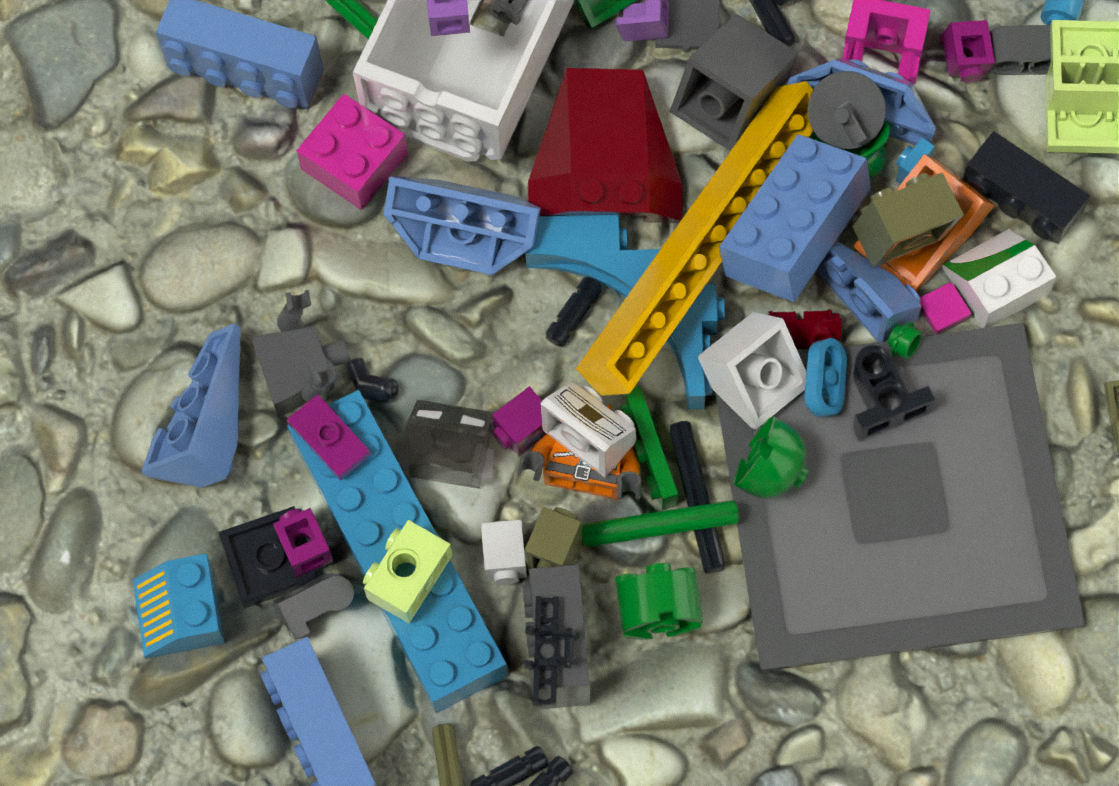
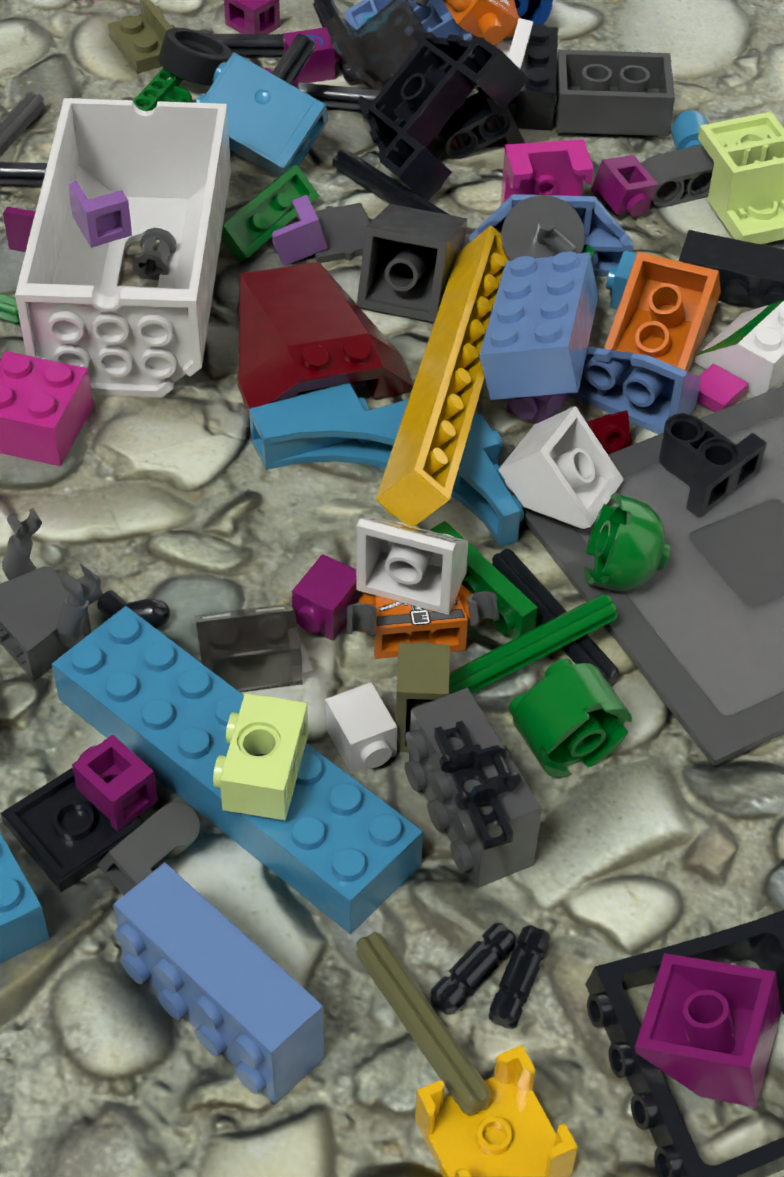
camera: 25 degrees left, 20 degrees down
magenta plate [287,394,371,481] -> none
medium blue wedge [383,176,541,275] -> none
black axle [545,276,601,347] -> none
dark azure plate [804,338,847,418] -> none
olive brick [852,172,964,268] -> none
green plate [887,322,923,360] -> none

